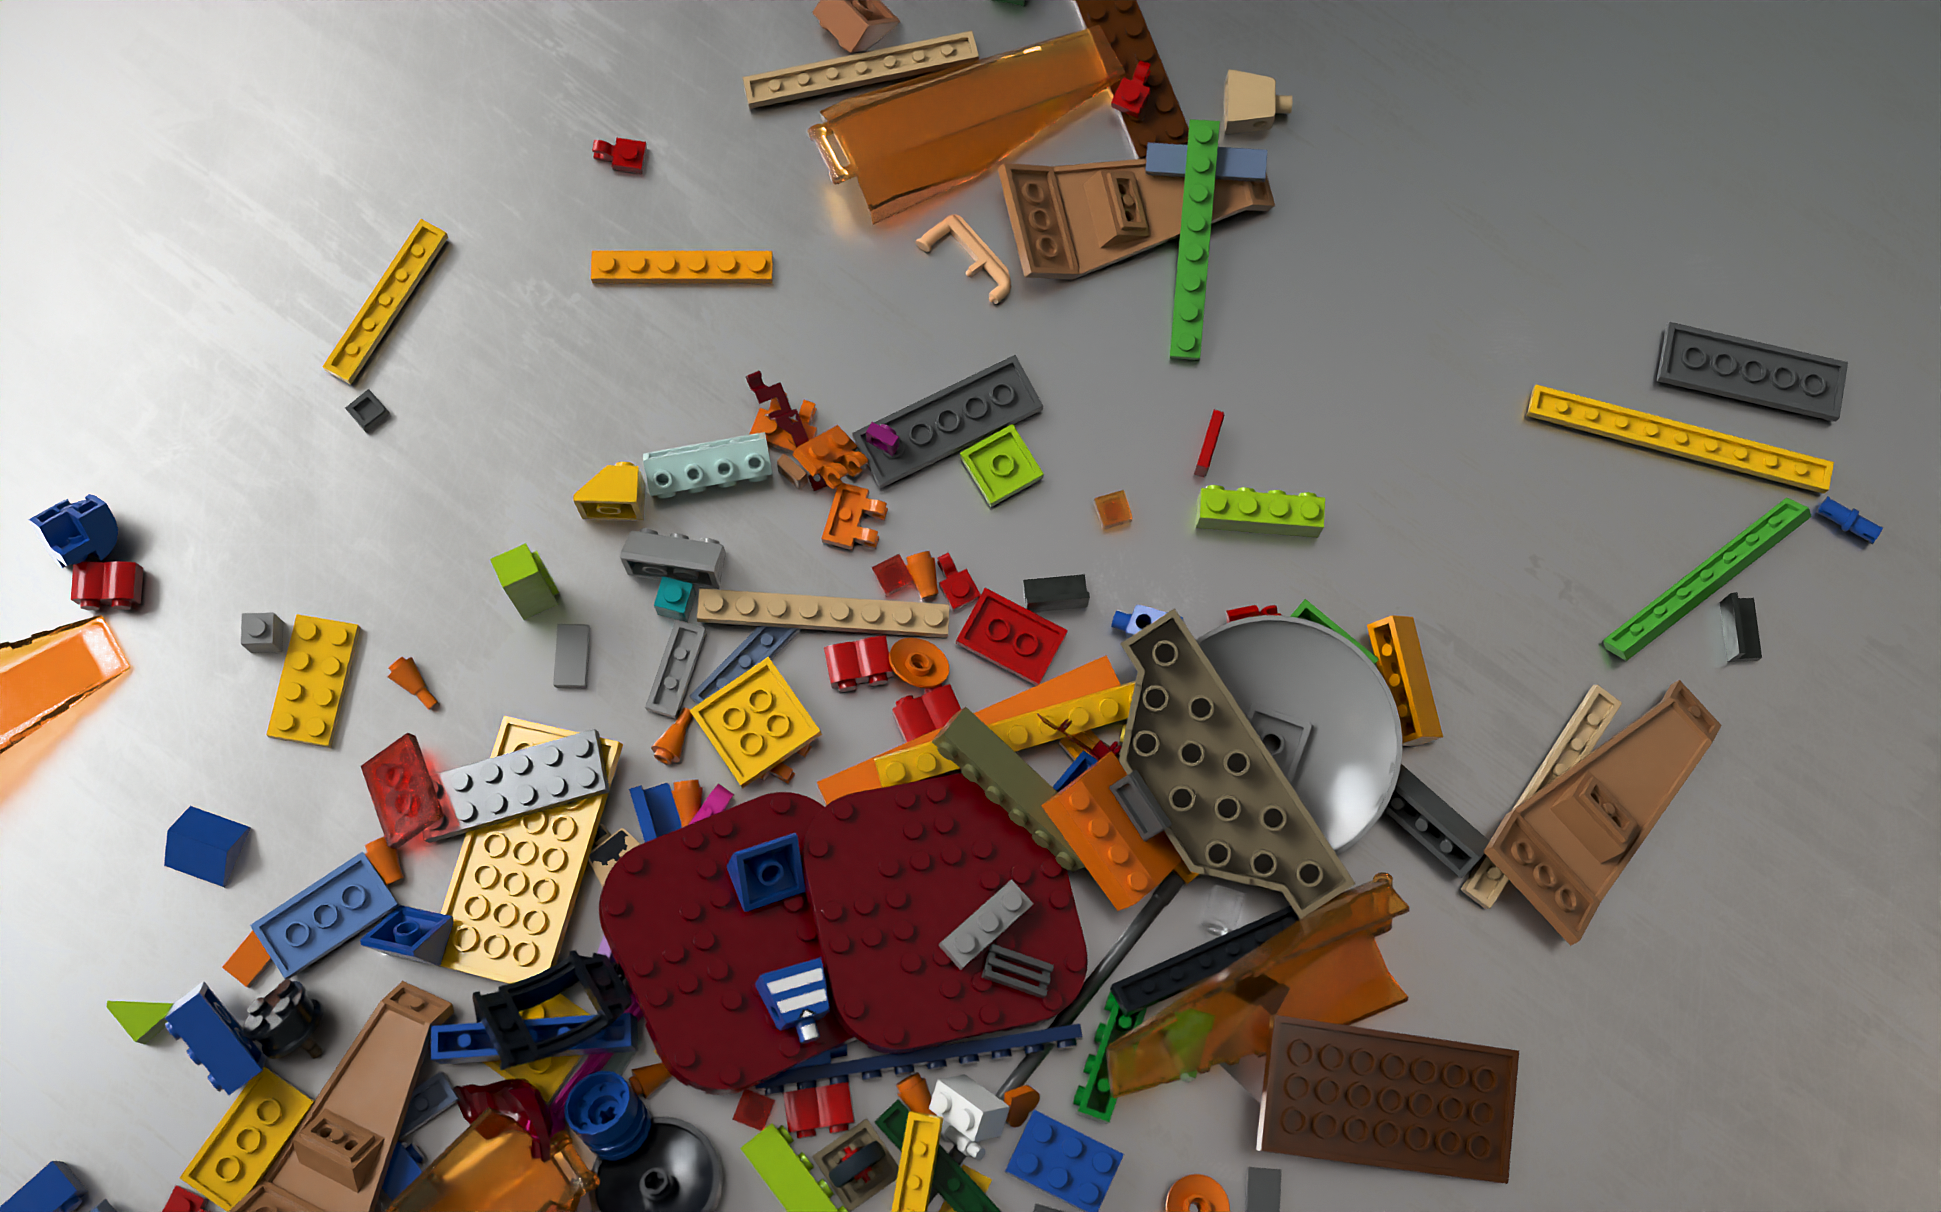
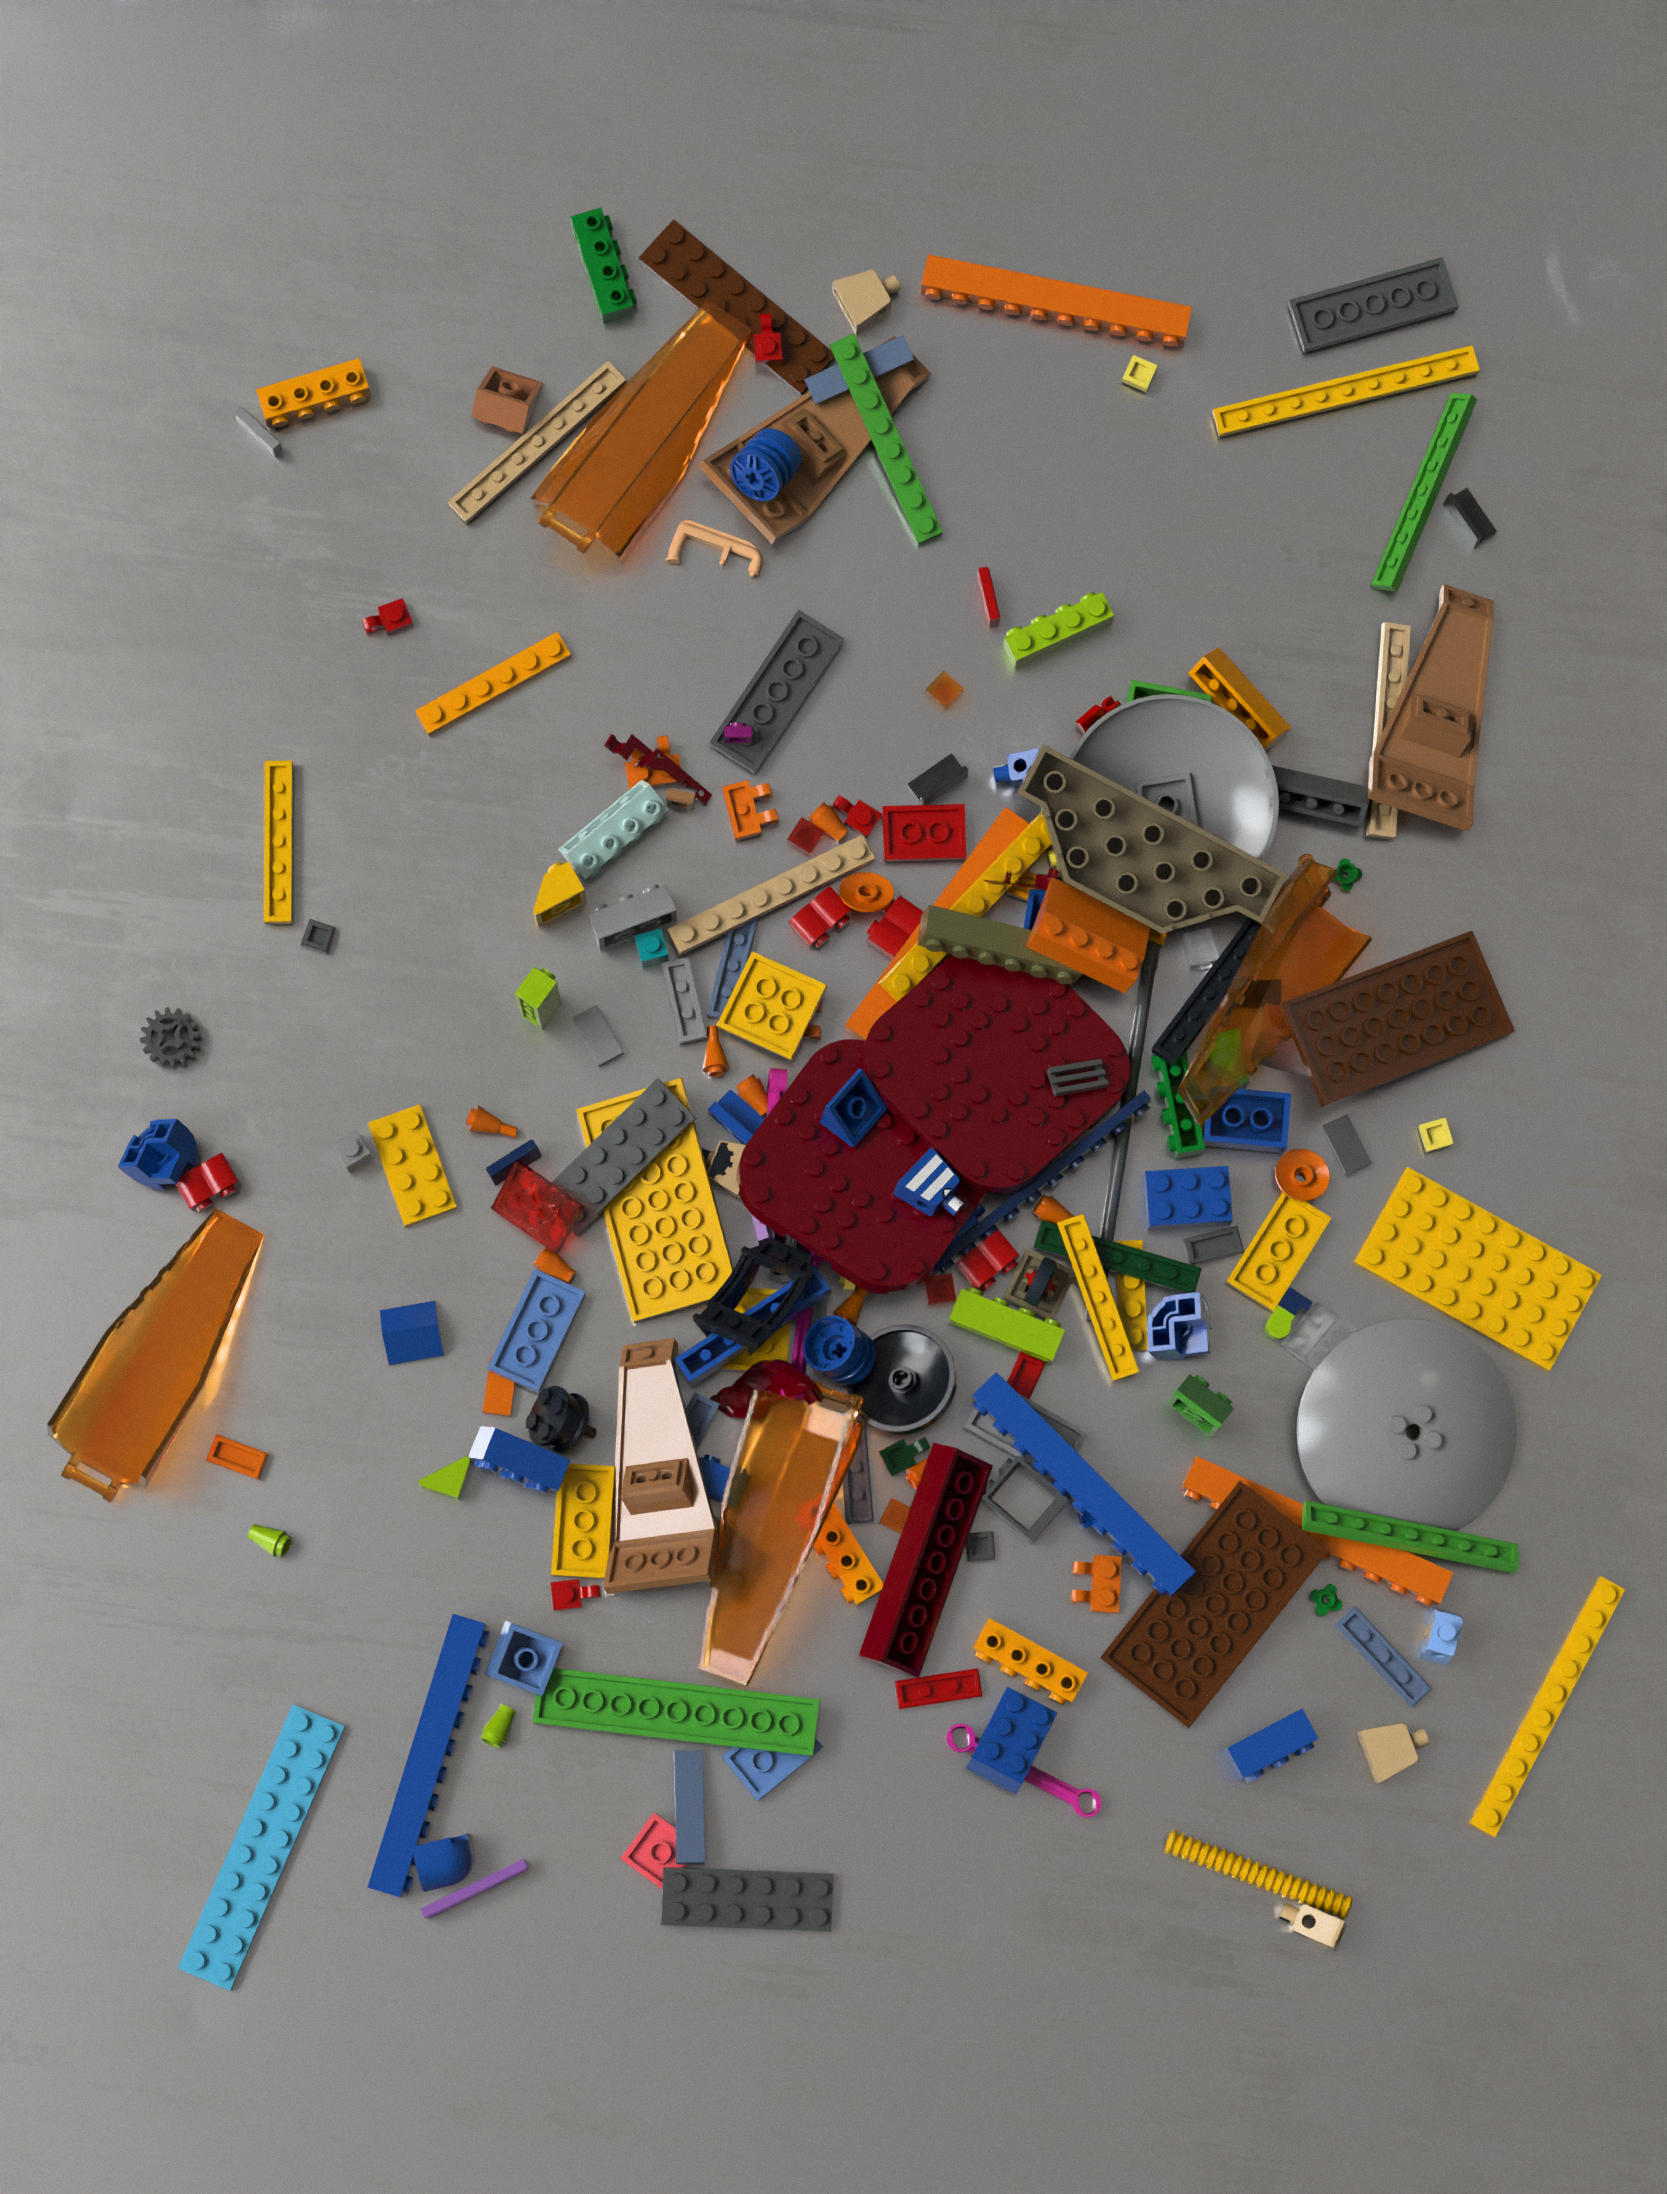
camera: 30 degrees left, 5 degrees up
blue slope [360,905,454,966] -> none
orange plate [793,425,868,489] -> none
white brick [929,1074,1010,1160] -> none
light grey plate [939,879,1033,970] -> none
lime plate [960,424,1044,507] -> none
orange tile [1004,1085,1040,1127] -> none
dark grey tile [1109,770,1172,842] -> none
blue pin [1817,496,1883,544] -> none
none -> dark grey gear [140,1007,201,1068]
none -> dark blue tile [486,1139,542,1186]
none -> blue wheel [730,428,802,501]
none -> orange brick [921,254,1192,347]
none -> light yellow plate [1122,355,1158,392]
none -> blue brick [1202,1086,1291,1153]
none -> green plate [1329,858,1362,891]

